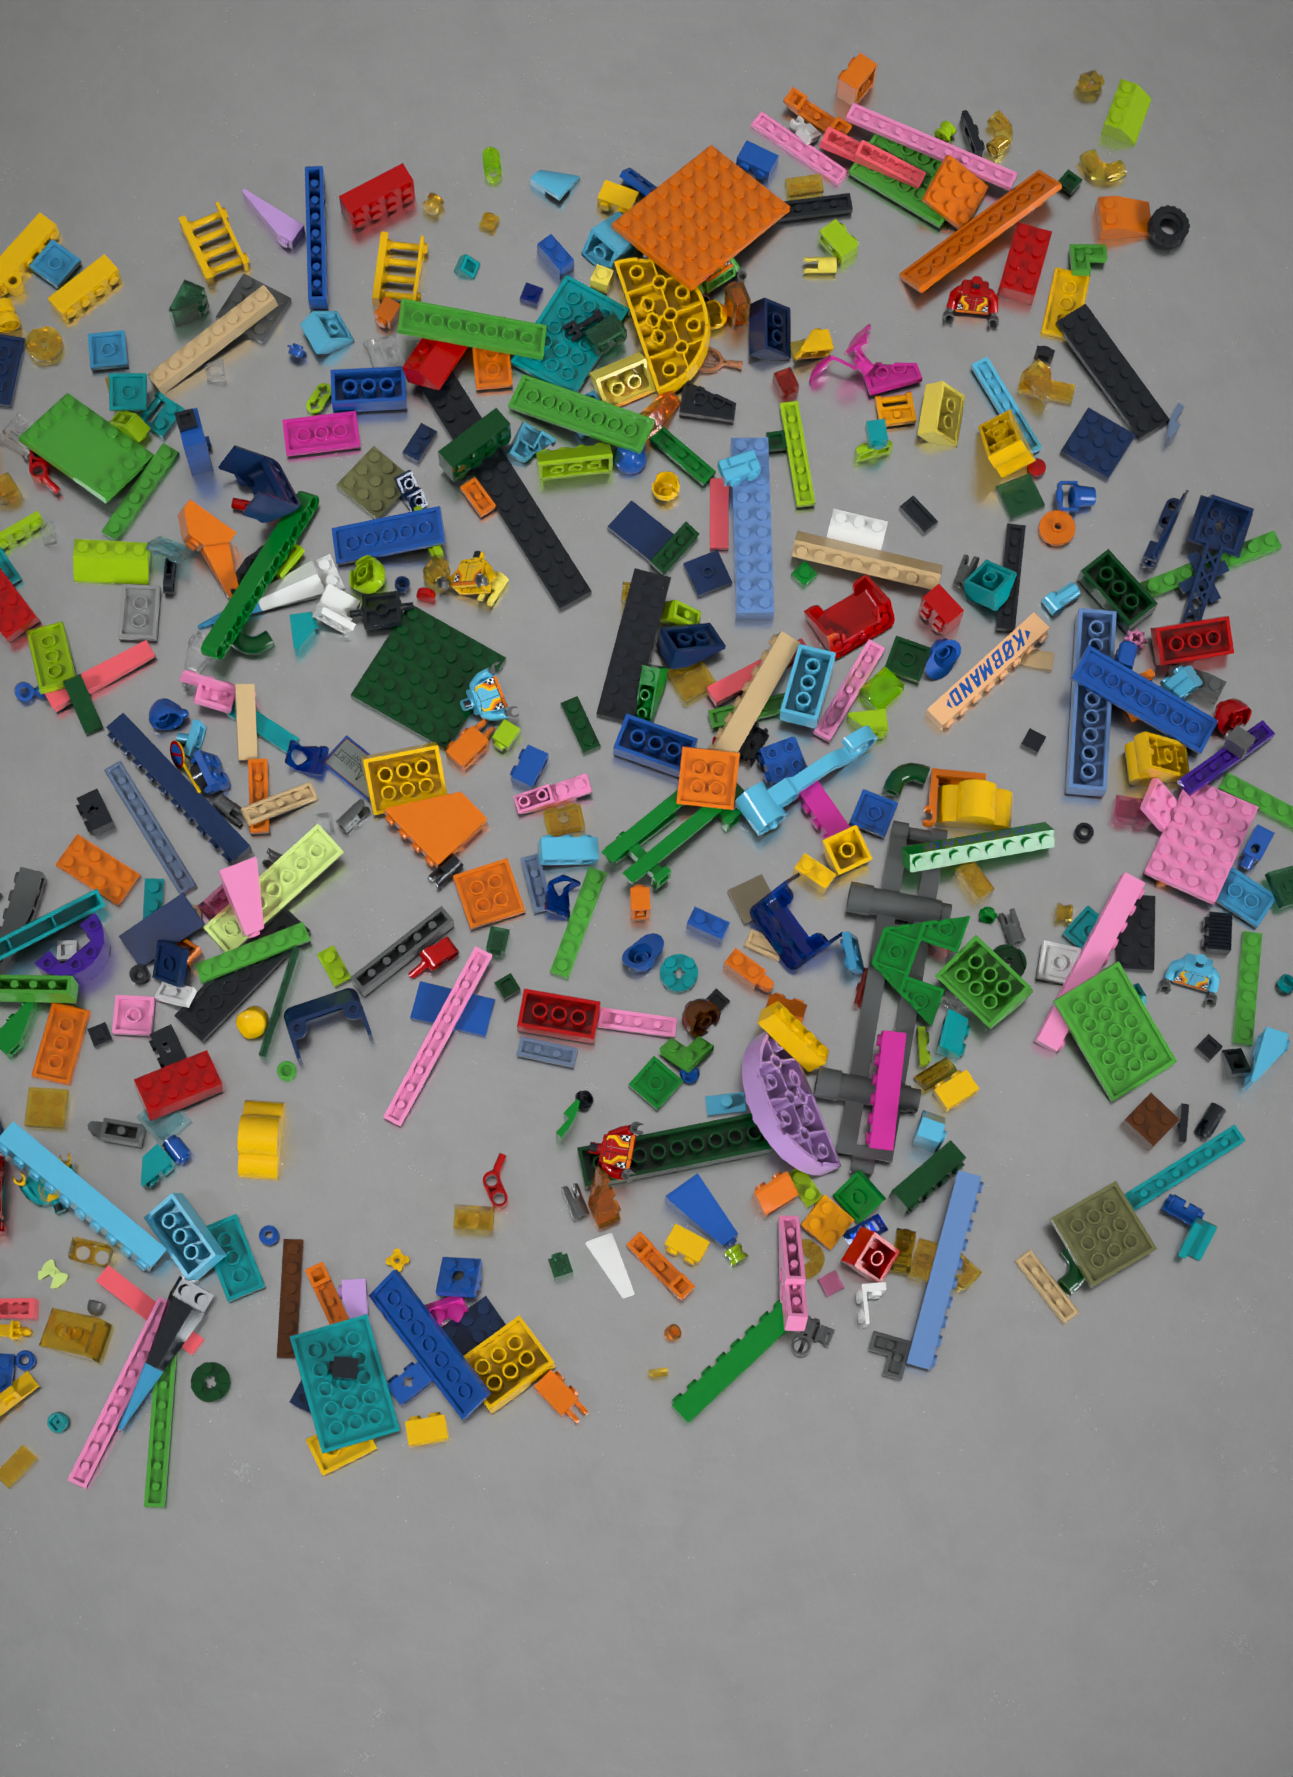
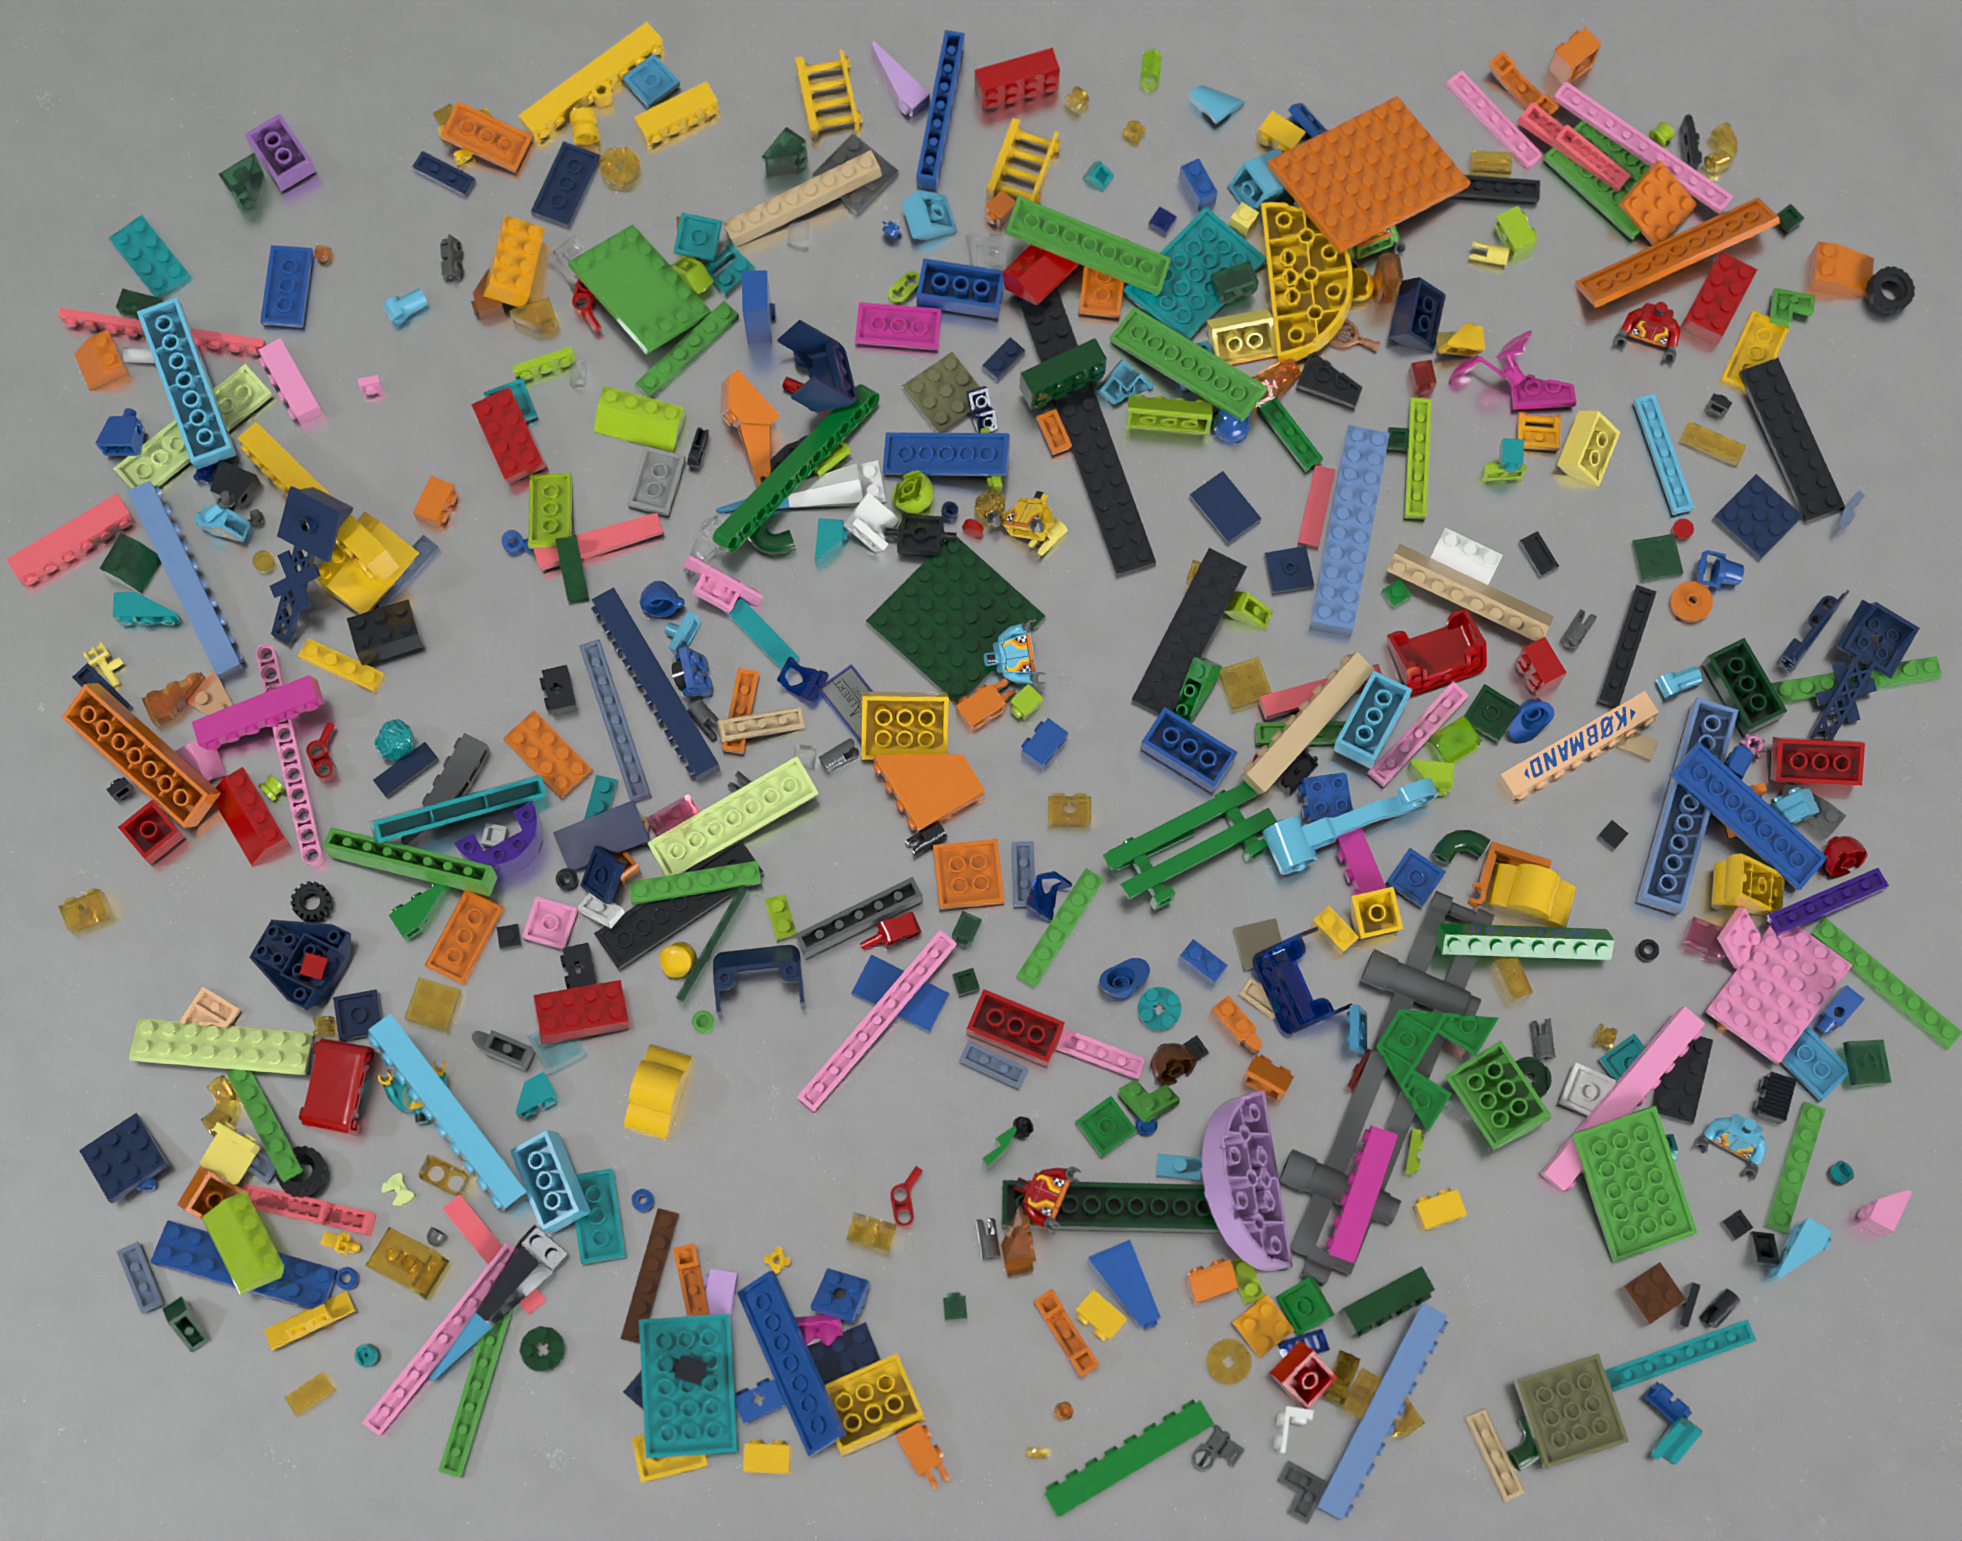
camera: 15 degrees right, 0 degrees up
dark azure plate [88,330,128,371] -> none
clear light blue plate [146,536,194,563] -> none
blue brick [163,1134,191,1164] -> none
piece [170,740,201,793] -> none
black tile [174,408,198,433] -> none
bright pink slope [217,856,264,938] -> none
tan tile [235,684,258,760] -> none
bright pink slope [513,773,593,814] -> none
medium azure brick [538,834,599,865] -> none
dark green plate [560,696,601,755] -> none
black hinge [563,309,605,343] -> none
white sticker [585,1233,635,1299] -> none
orange brick [630,885,651,920] -> none
dark green plate [649,521,699,575] -> none
yellow hair [652,471,680,501] -> none
dark blue slope [656,623,726,669] -> none
orange plate [676,746,740,810] -> none
medium azure brick [717,450,761,487] -> none
lime wheel [724,1243,749,1267] -> none
blue brick [736,140,779,181] -> none
yellow brick [757,1001,829,1072] -> none
bright pink brick [778,1215,808,1331] -> none
white plate [789,116,822,145] -> none
bright pink tile [818,1270,845,1297] -> none
medium azure wedge [911,1110,947,1153] -> none
clear yellow plate [914,1057,957,1091] -> none
teal slope [935,1009,971,1060] -> none
teal slope [964,559,1017,611] -> none
yellow brick [978,409,1036,478] -> none
green plate [979,907,998,923] -> none
clear yellow slope [1020,359,1051,405] -> none
clear yellow head [1077,70,1105,96] -> none
clear yellow cylinder [1079,149,1127,182] -> none
lime slope [1101,79,1152,146] -> none
flat silver brick [1223,725,1256,759] -> none

